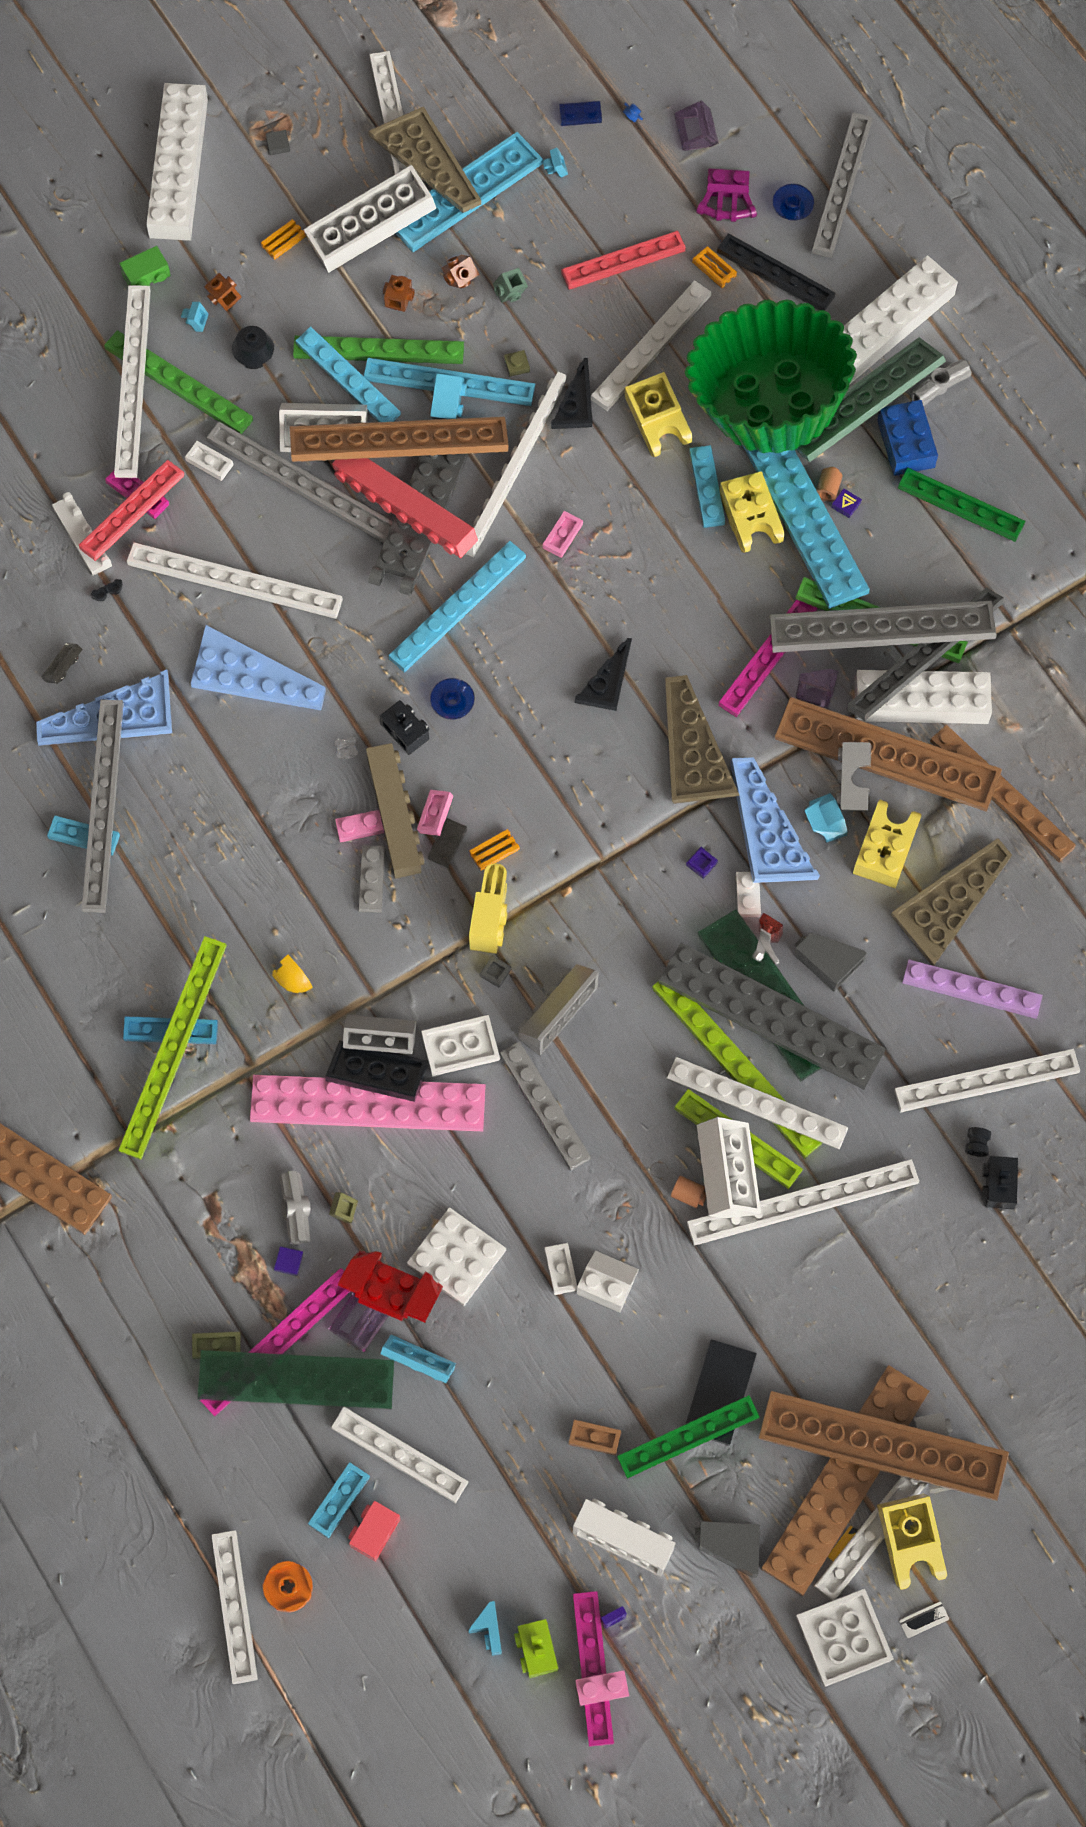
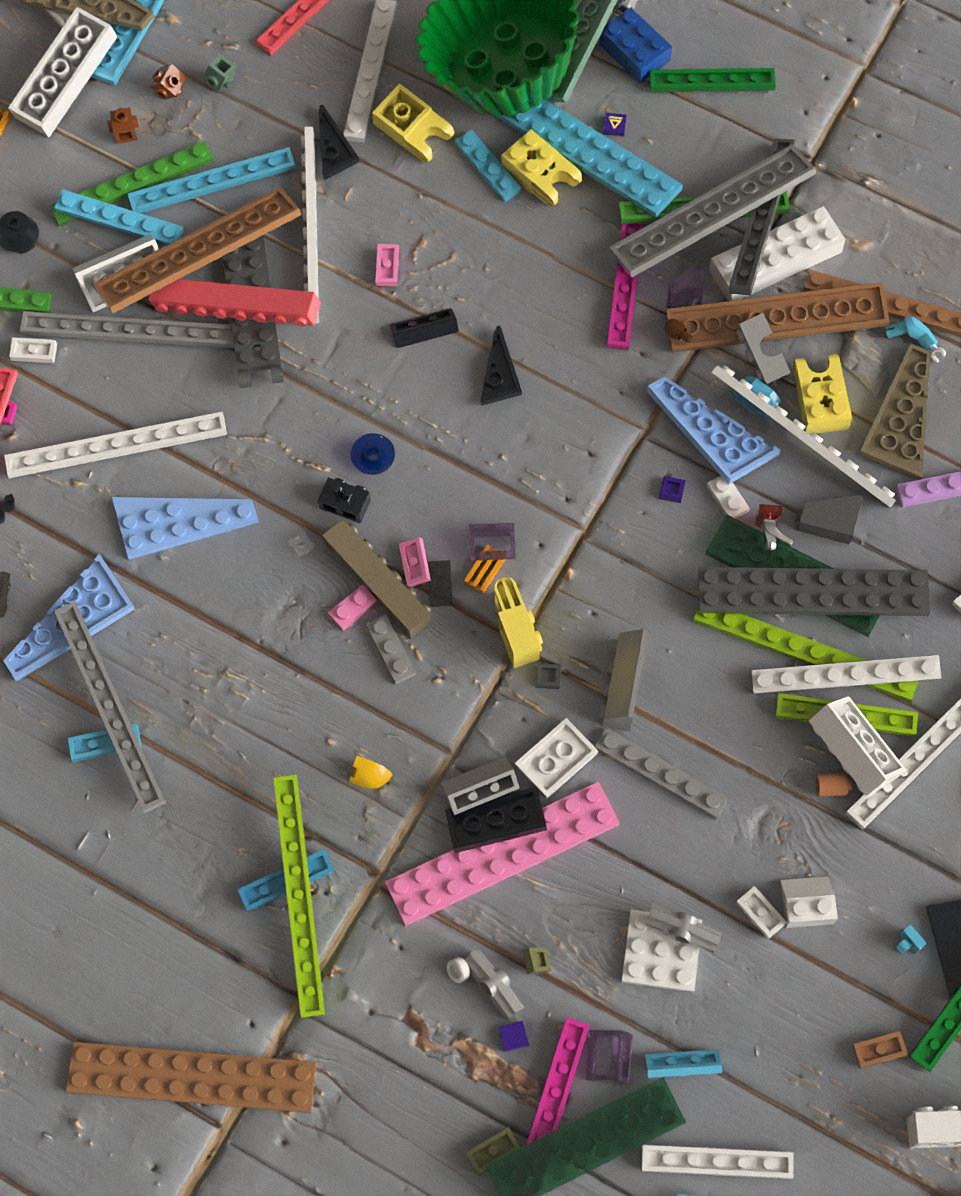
camera: 25 degrees left, 0 degrees up
red piece [338,1251,443,1323] -> none
medium azure plate [389,541,526,673] -> none
medium azure brick [430,374,467,420] -> none
olive plate [504,350,530,377] -> none
dark tan wing [665,675,740,804] -> none
nougat brick [816,467,843,502] -> none
none -> black slope [390,308,459,348]
none -> white tile [447,957,470,983]
none -> clear purple tile [469,523,516,561]
none -> light grey piece [646,904,721,953]
none -> reddish brown cylinder [664,319,693,343]
none -> white plate [712,365,896,507]
none -> medium azure arm [885,316,946,362]
none -> medium azure tile [896,924,927,954]

